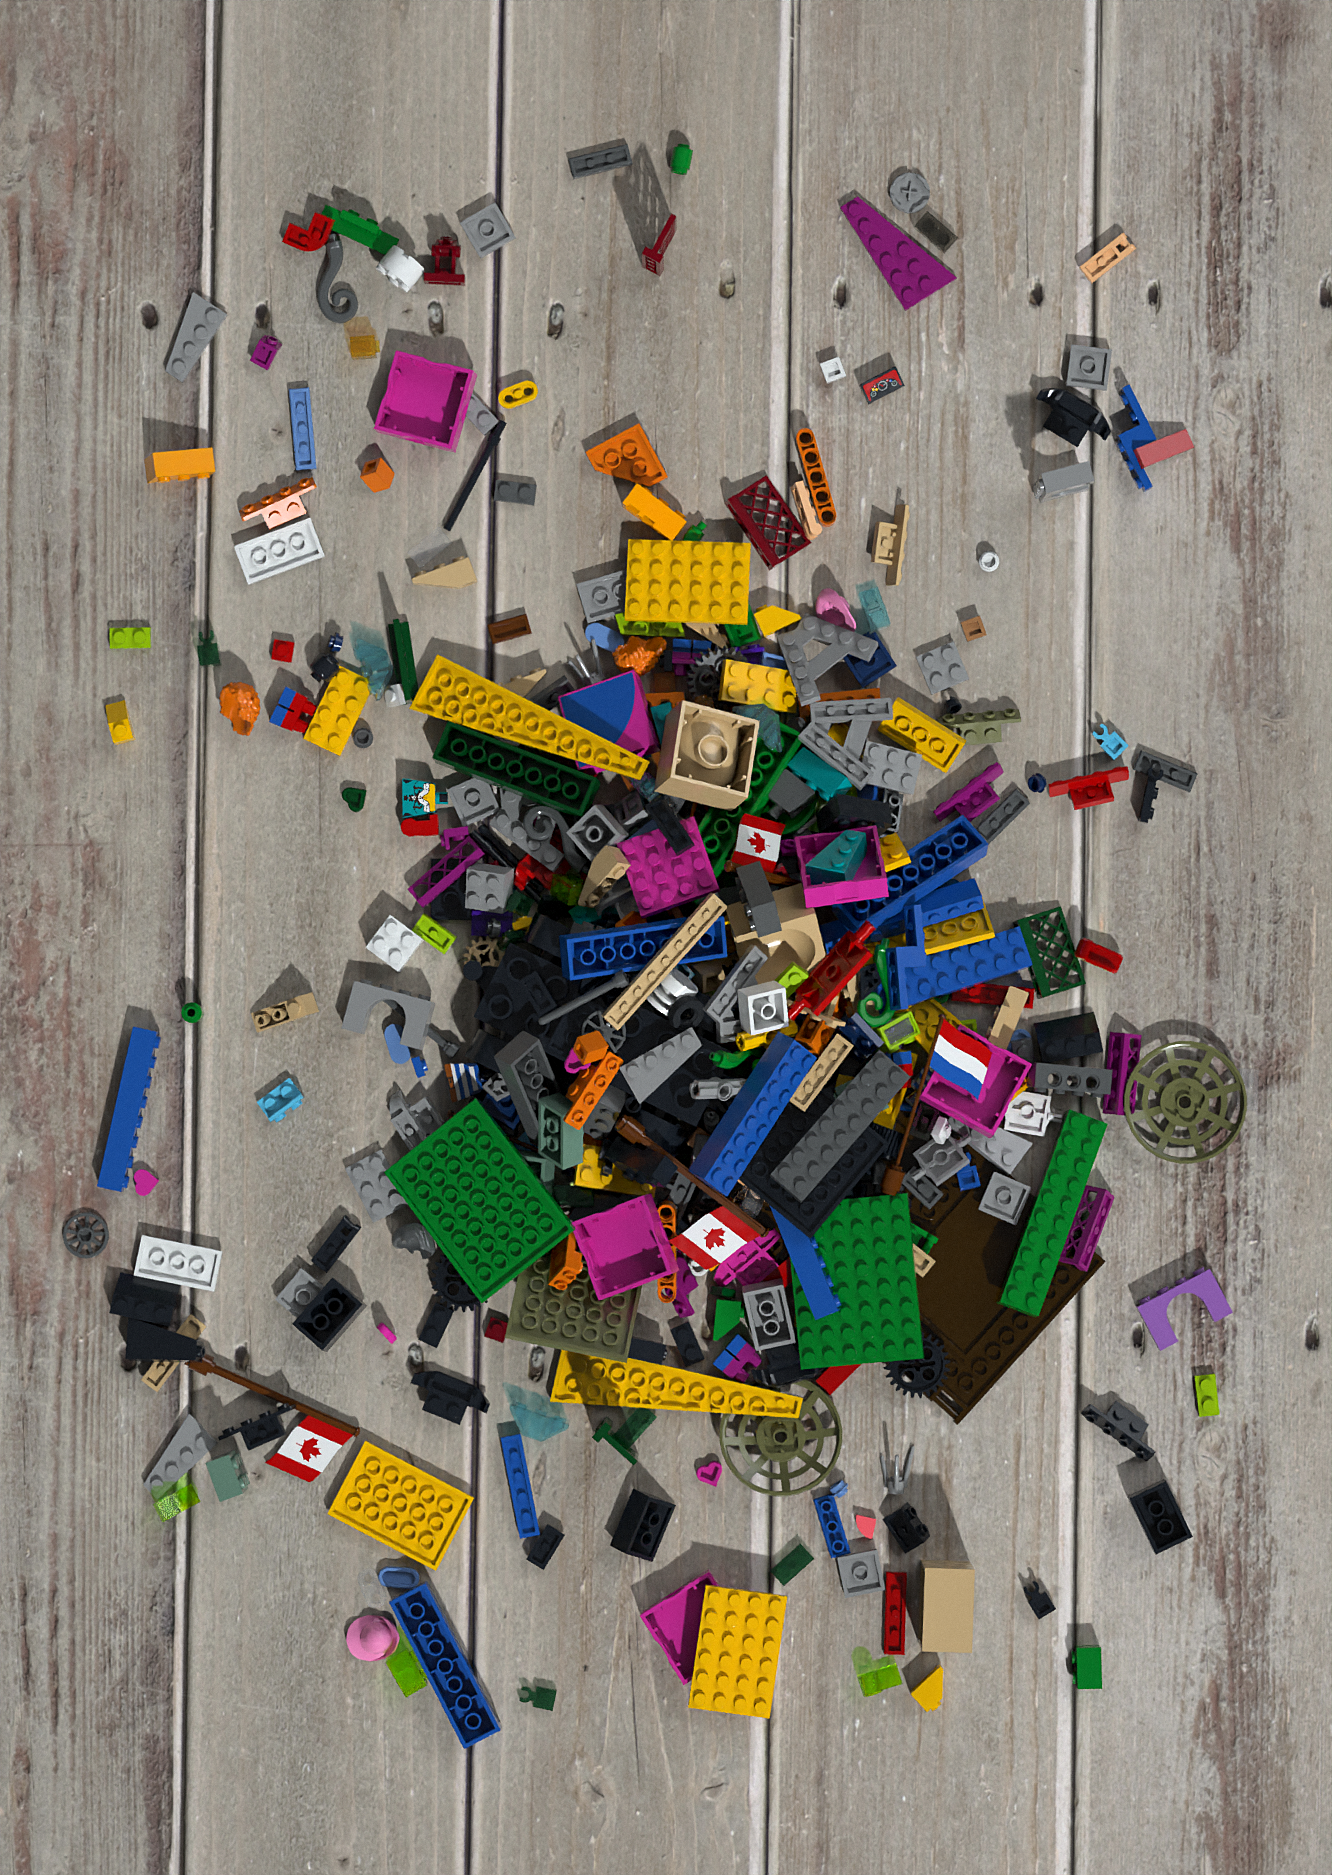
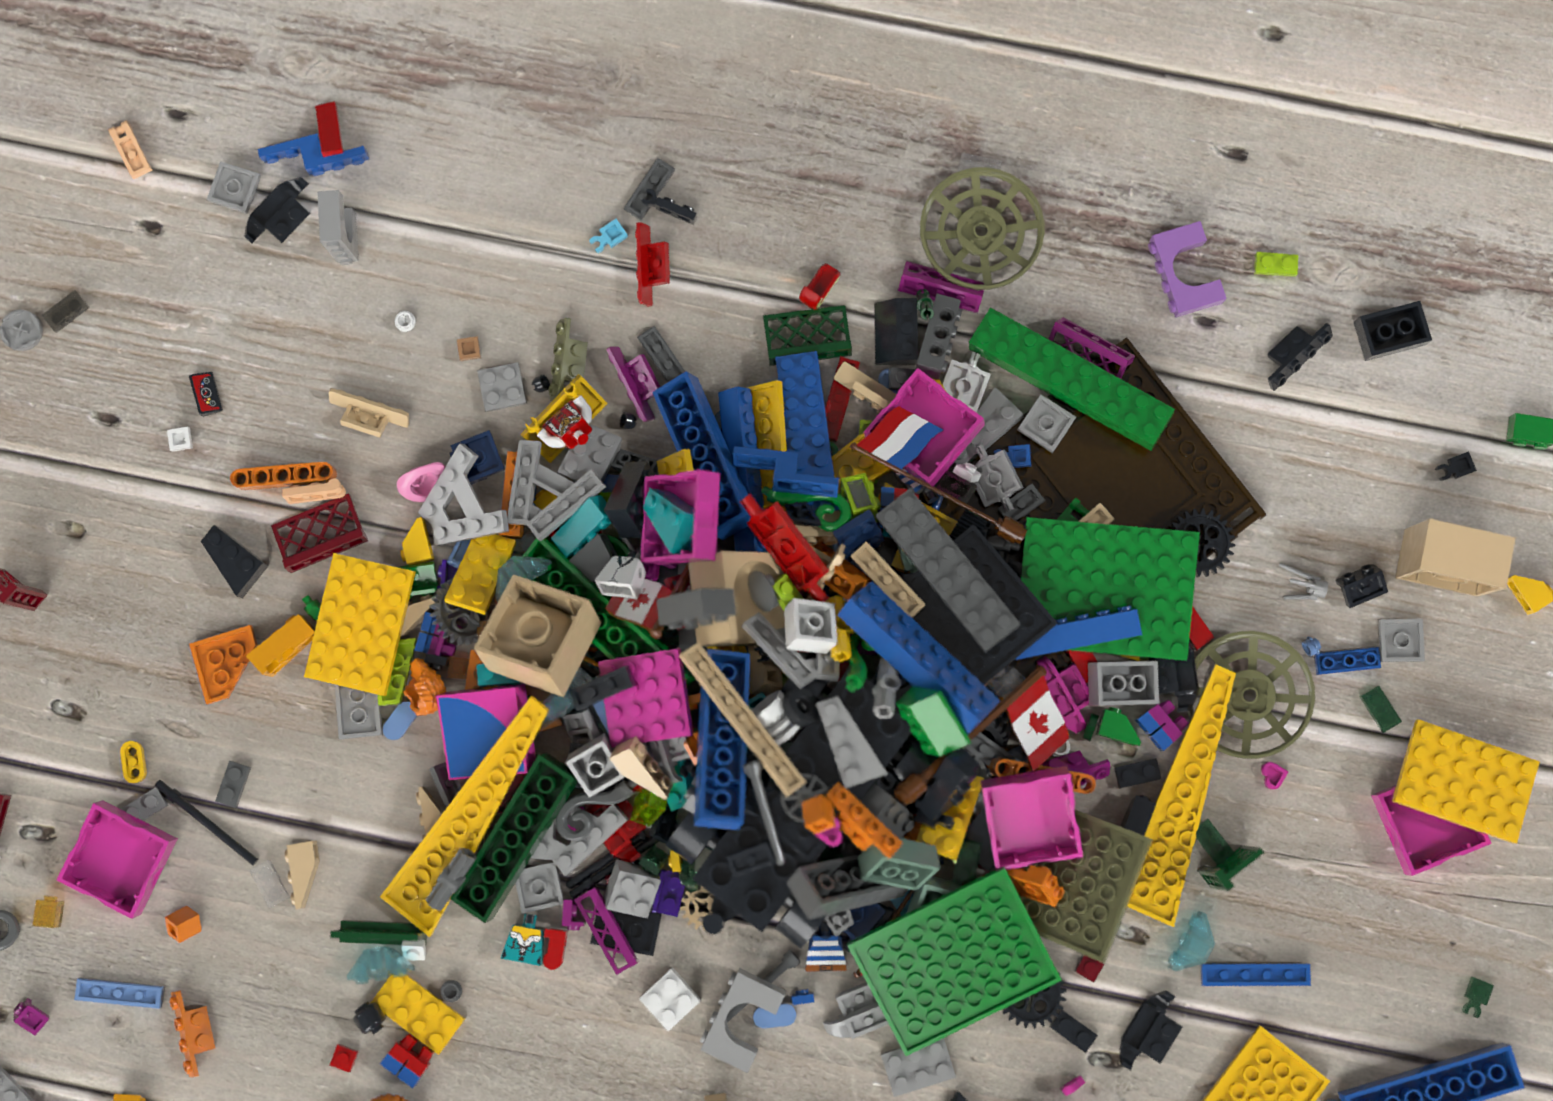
camera: 80 degrees left, 5 degrees down
white plate [234,518,325,585] -> none
dark blue plate [327,632,343,653] -> none
dark green tile [342,787,367,812] -> none
dark grey piece [392,1223,435,1259] -> none
lime plate [412,913,457,954] -> none
dark grey plate [485,918,501,939] -> none
reddish brown tile [487,614,532,645] -> none
black plate [526,1524,565,1570] -> none
light grey plant [568,639,605,687] -> none
black slope [610,1488,676,1562] -> none
magenta wing [840,196,957,311] -> none
coral tile [856,1514,876,1539] -> none
clear neon green plate [857,1663,902,1697] -> none
clear light blue arch [858,587,891,632] -> none
red tile [884,1571,907,1655] -> none
dark blue plate [1028,773,1047,793] -> none
none -> black wedge [201,525,269,599]
none -> dark grey piece [425,847,477,911]
none -> torso [525,383,593,450]
none -> white torso [595,551,646,599]
none -> black hinge [620,412,637,429]
none -> dark grey dish [748,571,779,612]
none -> slope [896,686,971,756]
none -> dark green pin [916,289,934,320]

